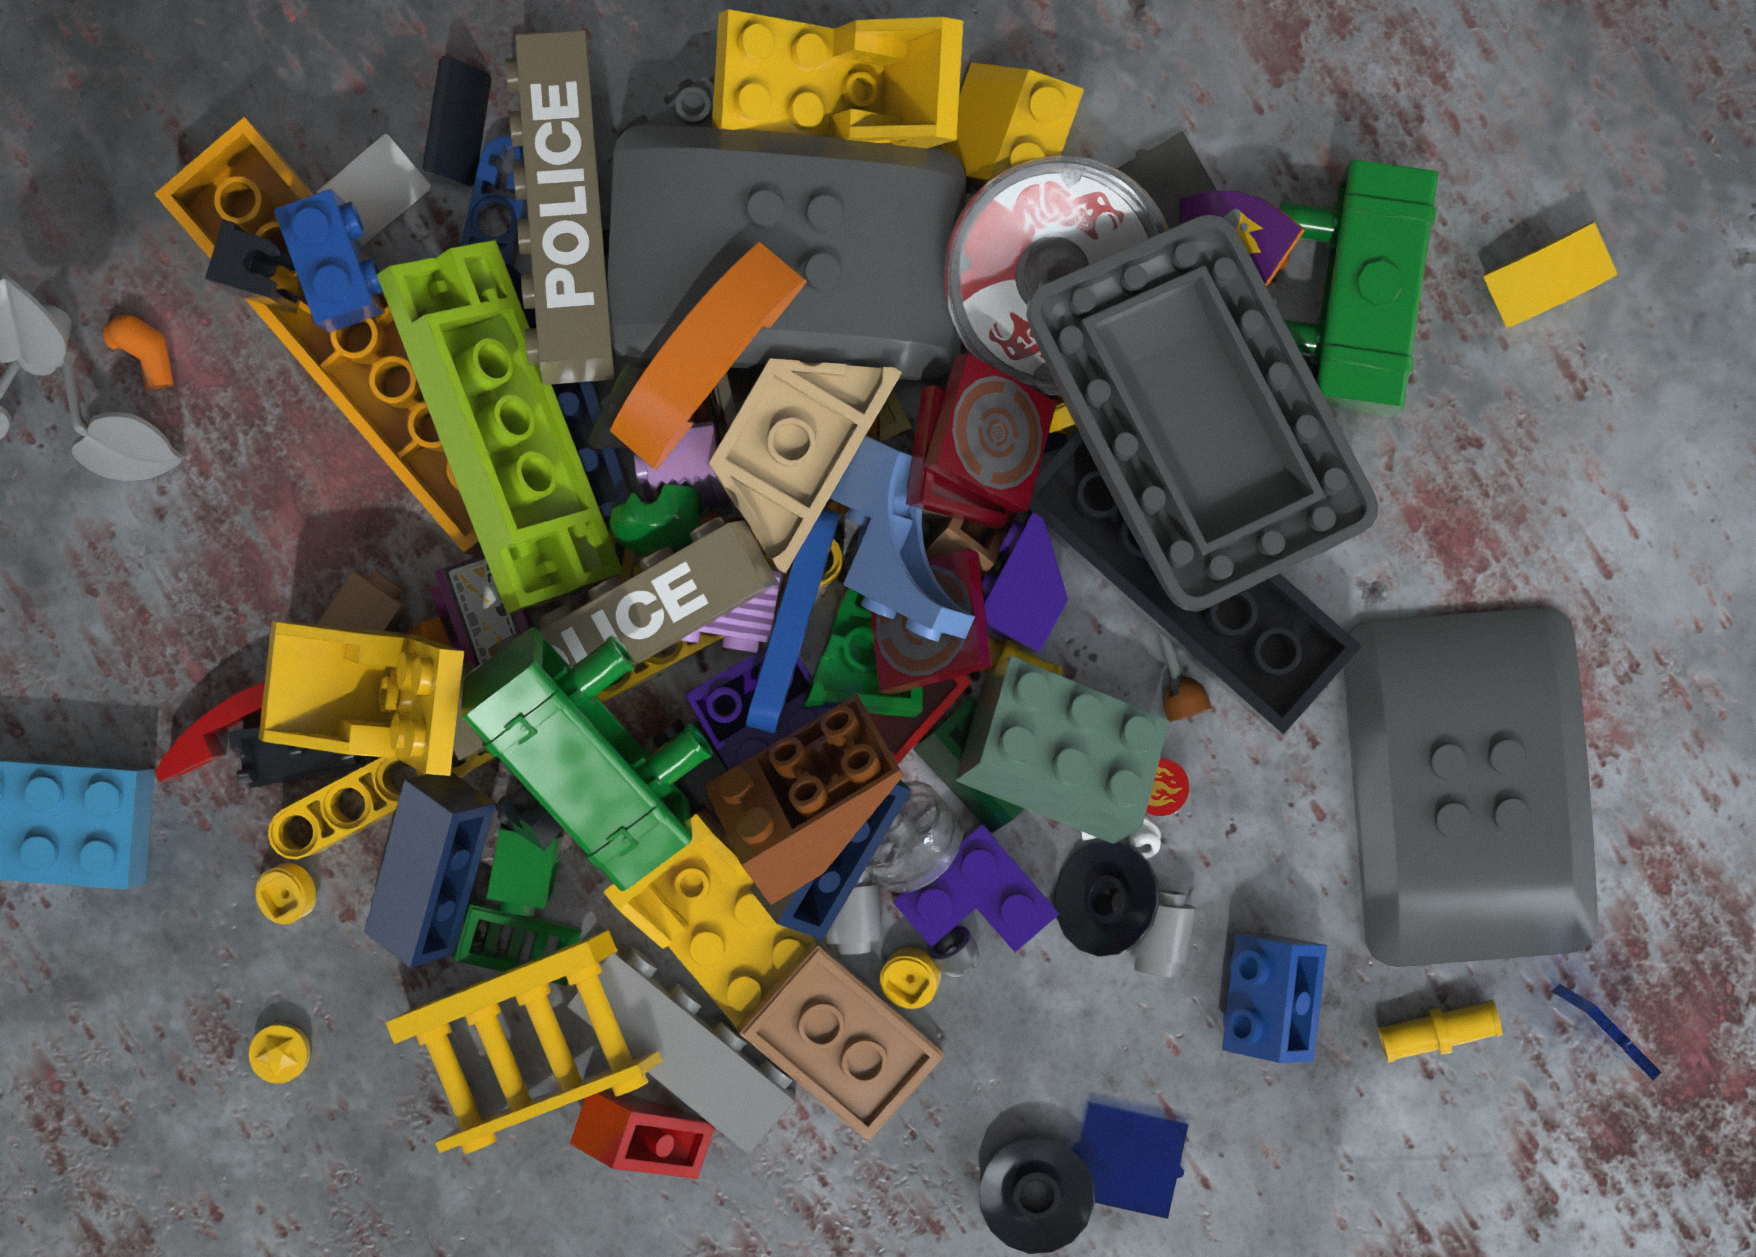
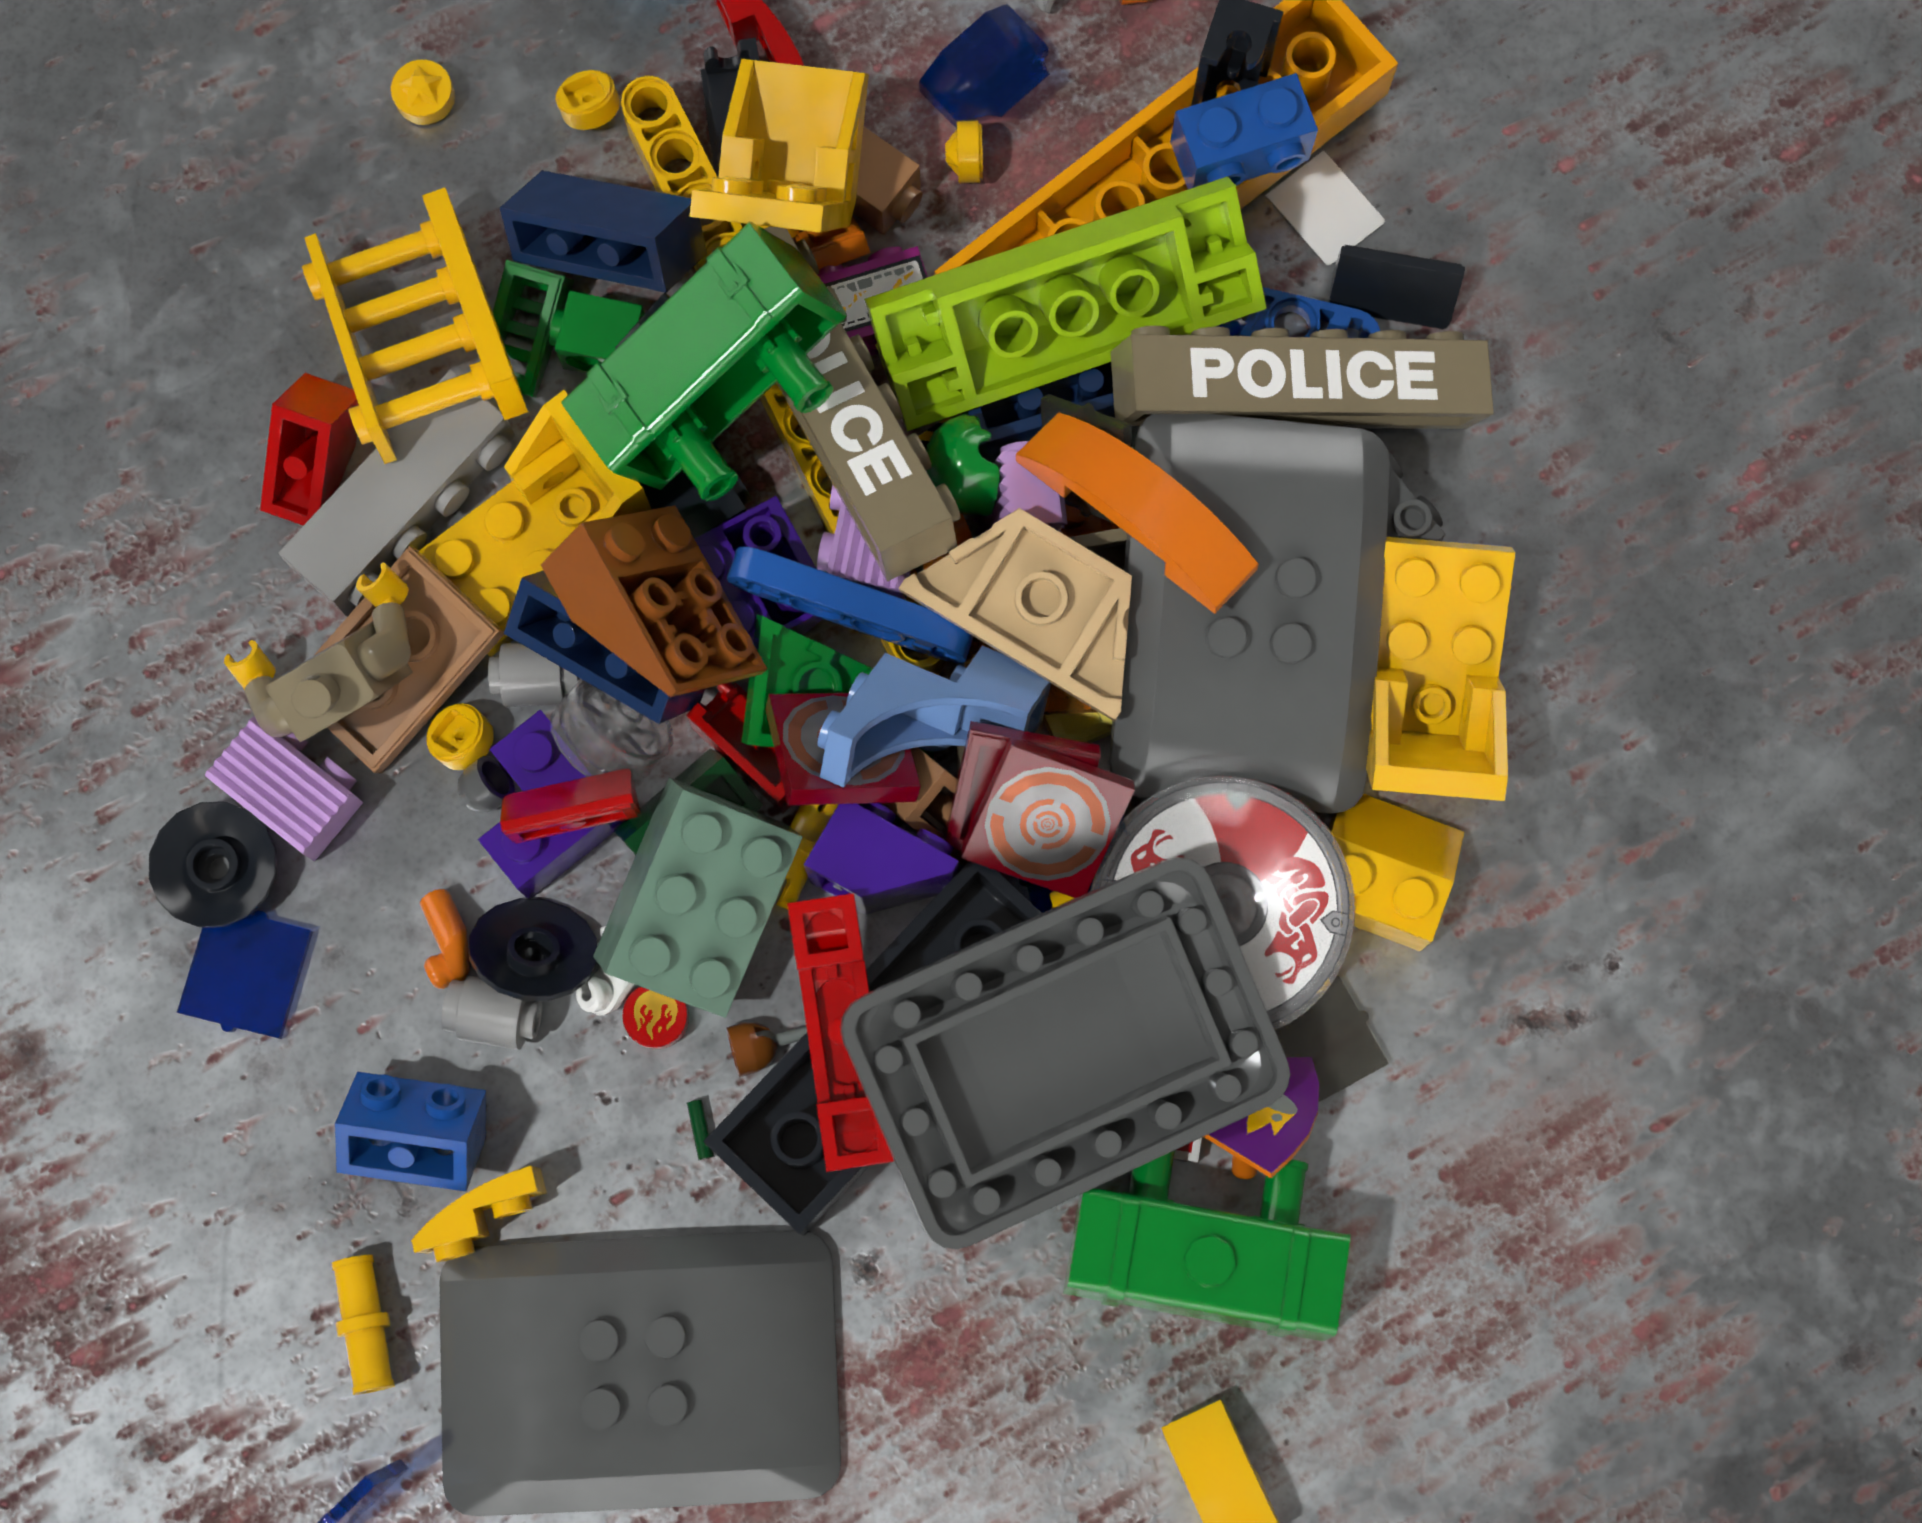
camera: 90 degrees right, 10 degrees down
none -> lavender brick [205,716,364,862]
none -> dark tan torso [224,562,413,742]
none -> yellow slope [411,1166,547,1263]
none -> orange arm [420,889,470,989]
none -> red slope [500,769,641,844]
none -> dark green piece [686,1100,714,1161]
none -> red slope [787,893,894,1172]
none -> clear blue slope [919,4,1050,129]
none -> yellow tile [945,120,983,184]

